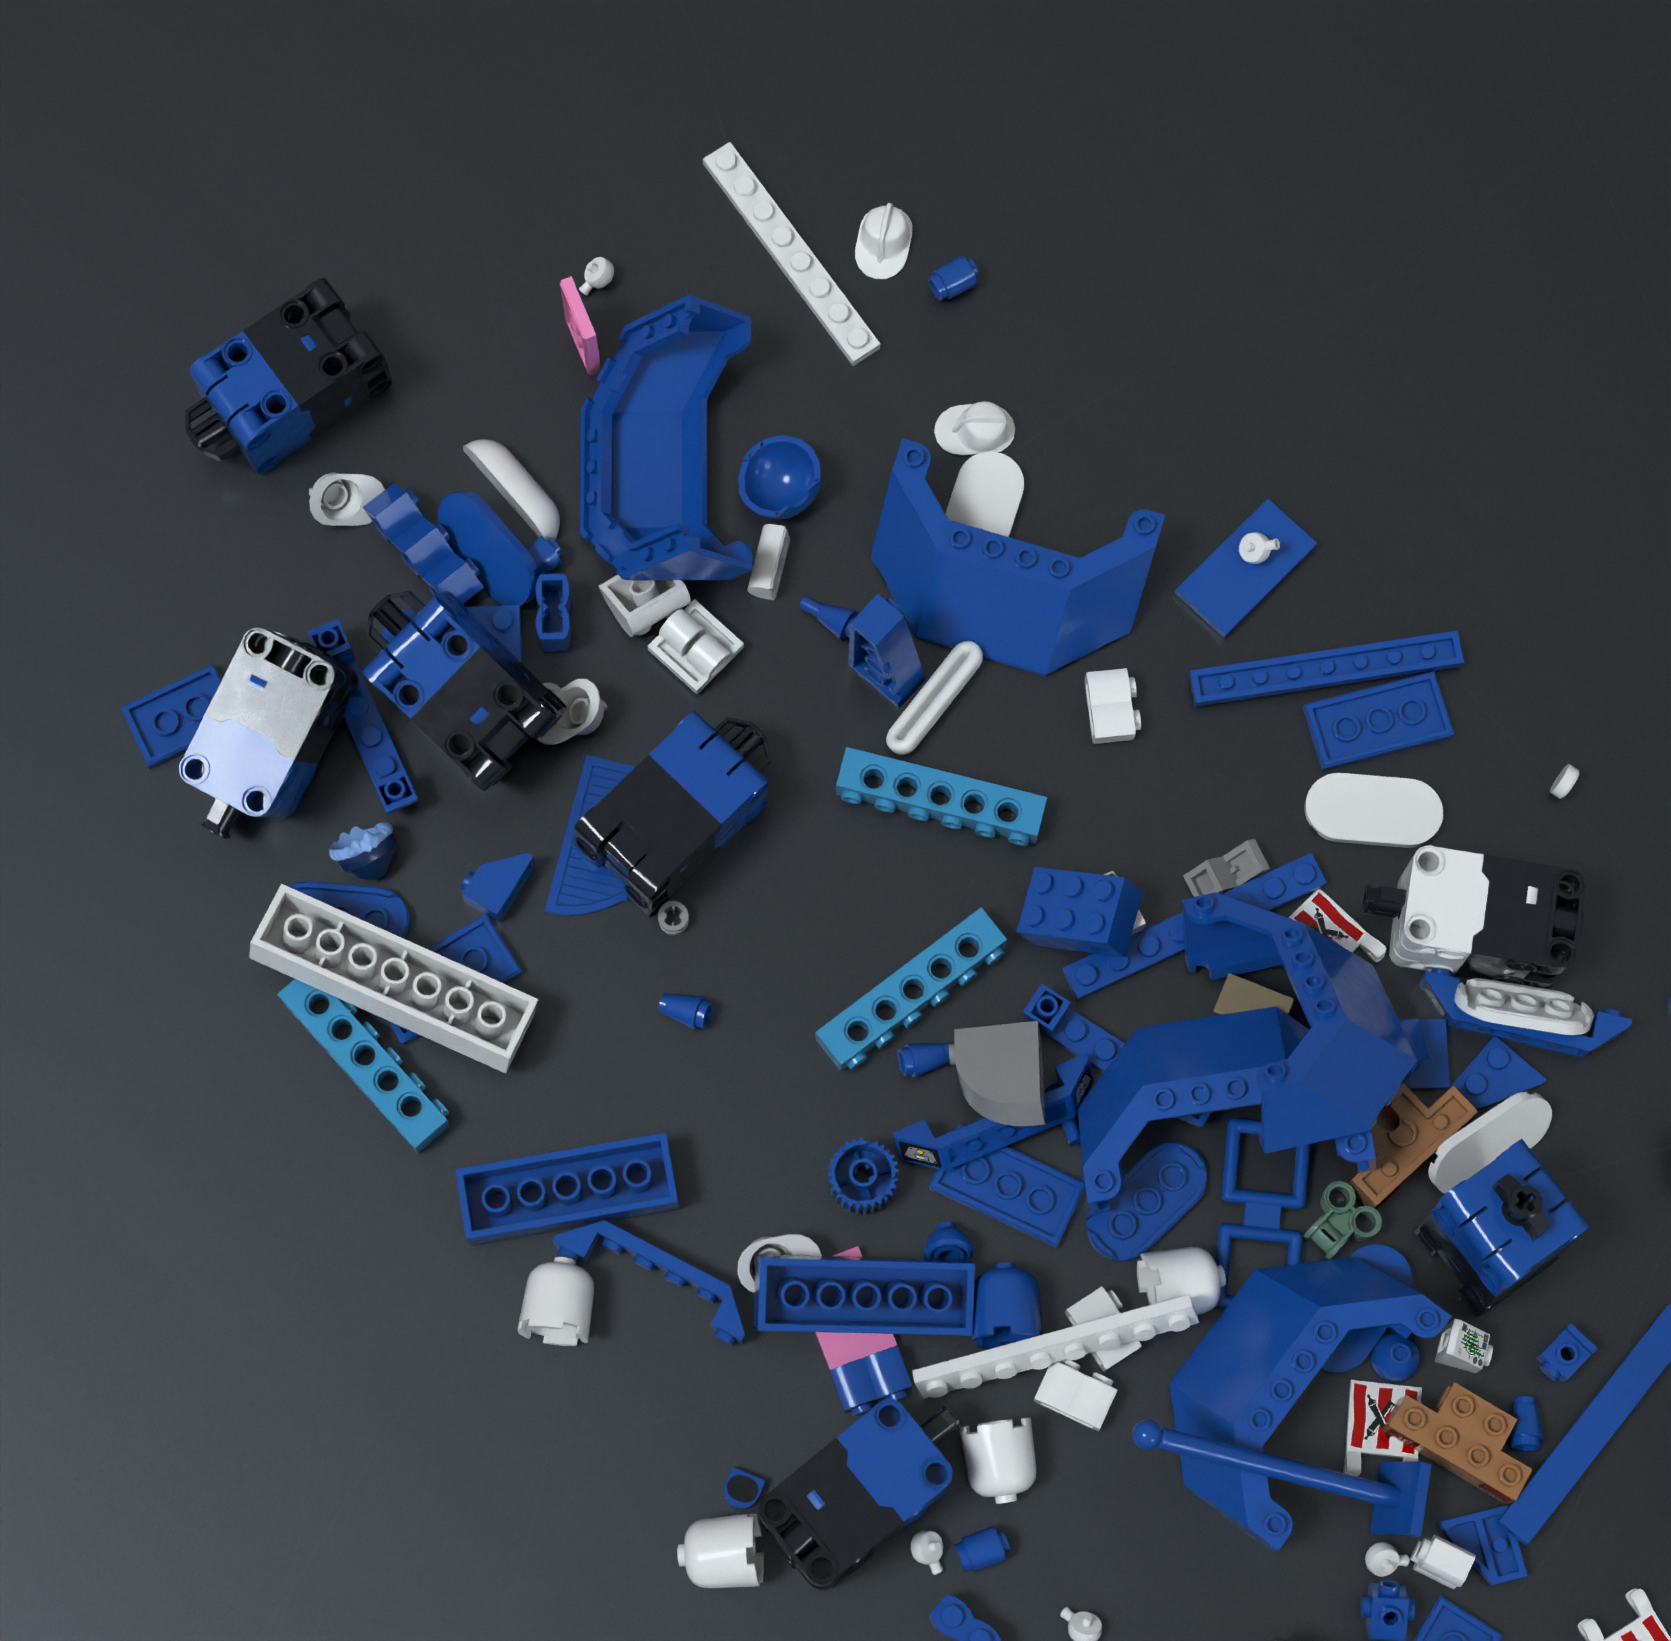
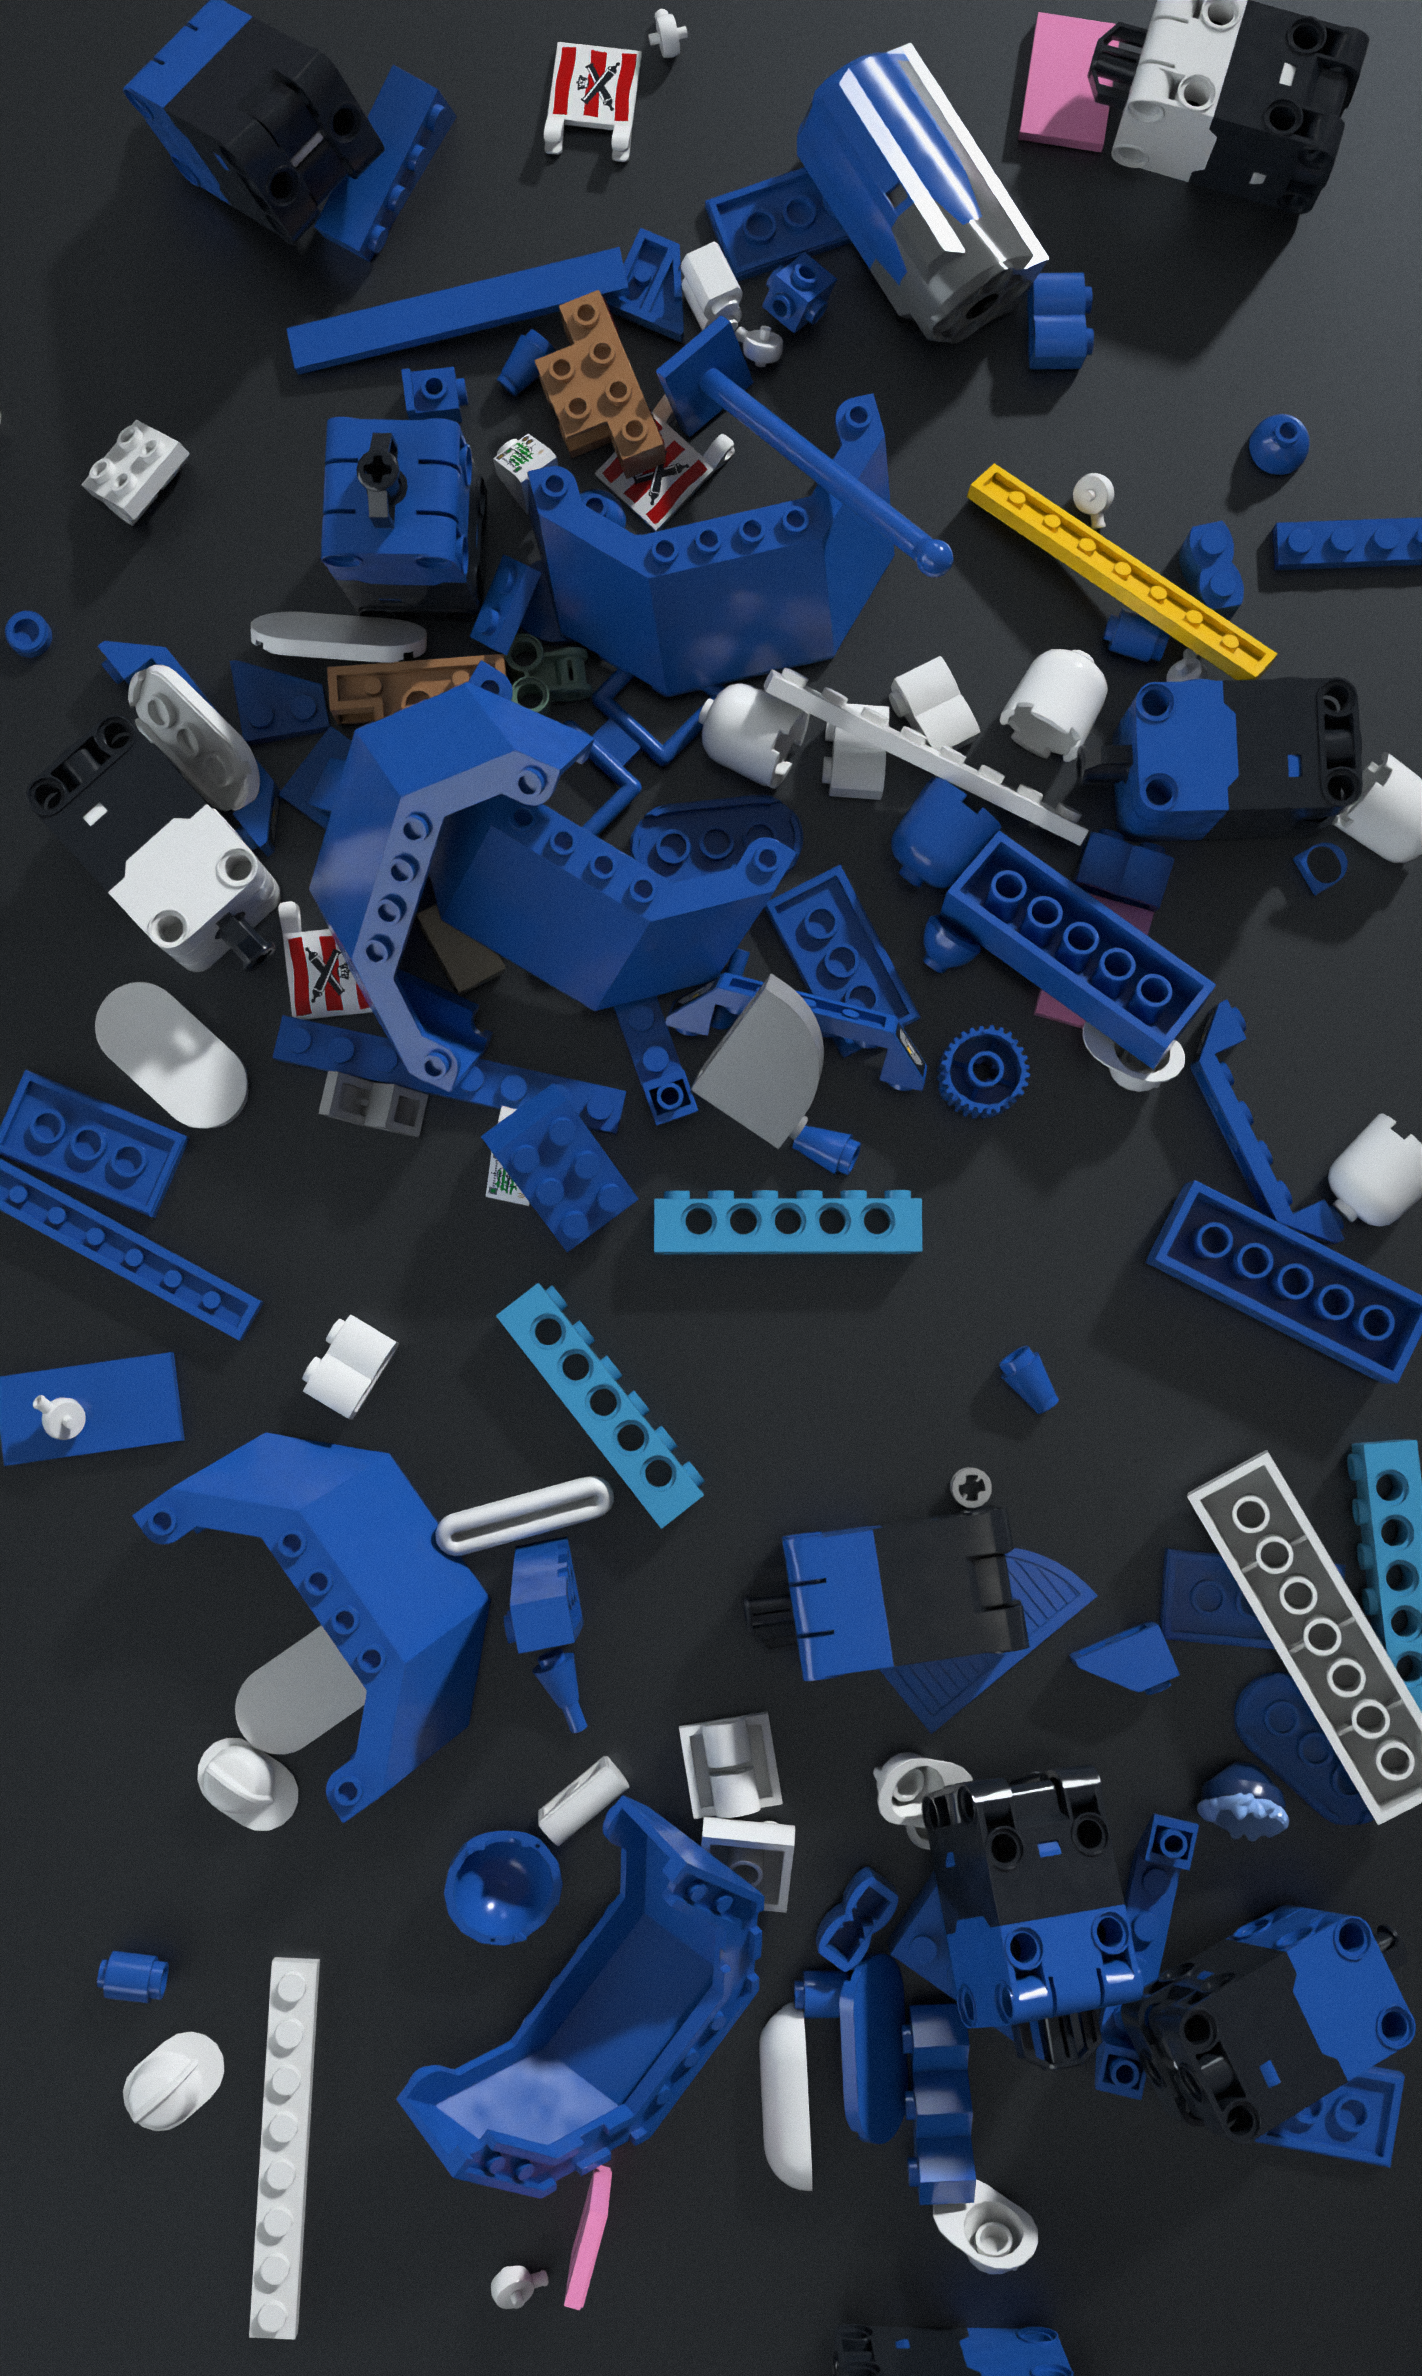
camera: 145 degrees left, 10 degrees up
none -> blue bracket [469,554,542,655]
none -> yellow plate [966,463,1278,680]

